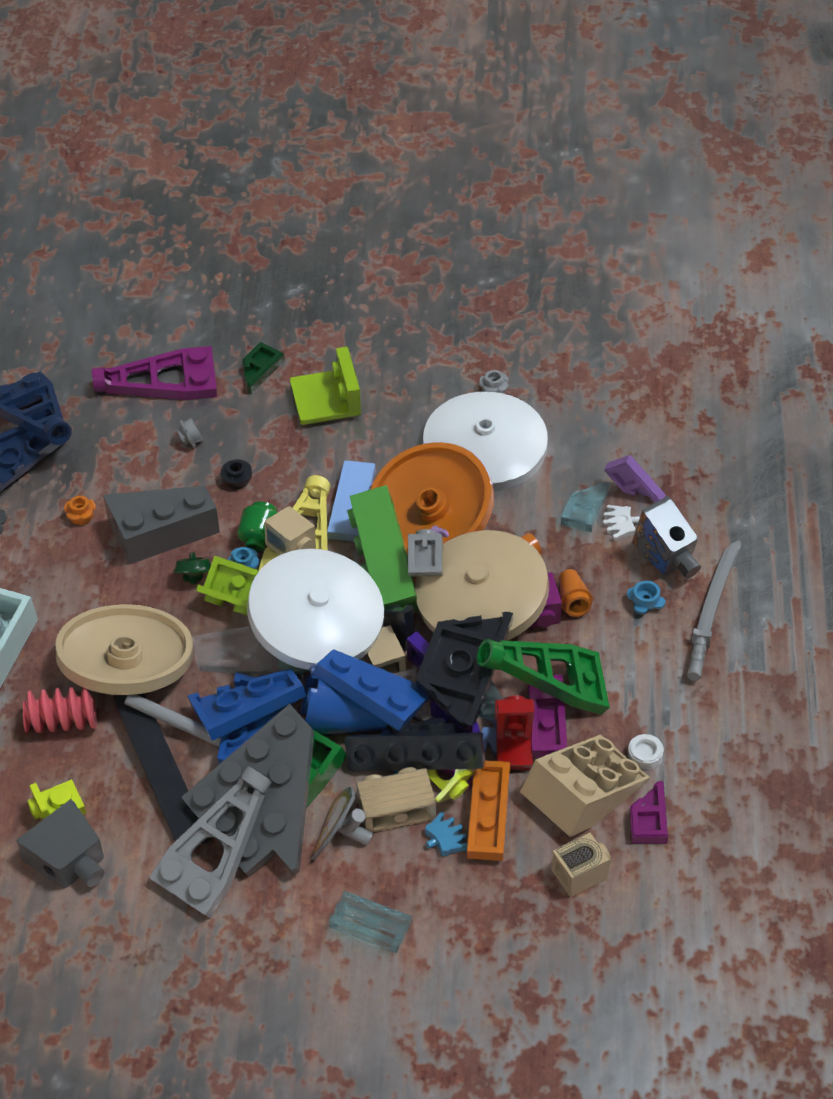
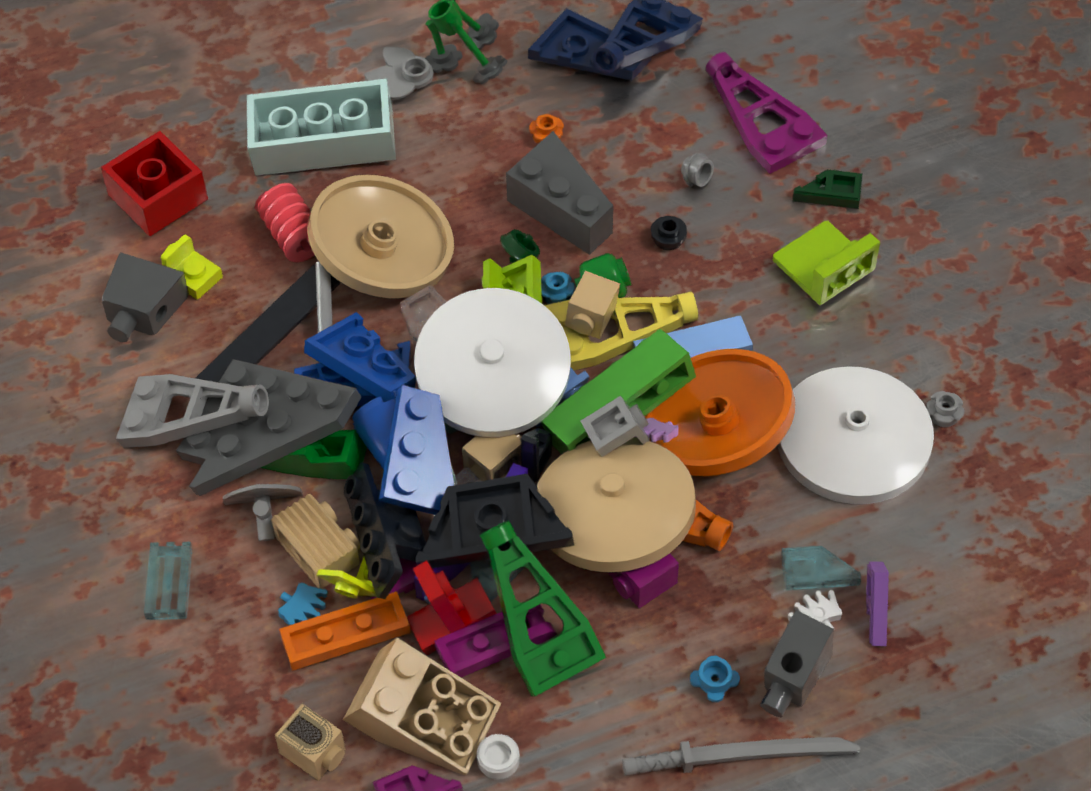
camera: 65 degrees right, 5 degrees up
orange cone [559,569,593,617] -> none

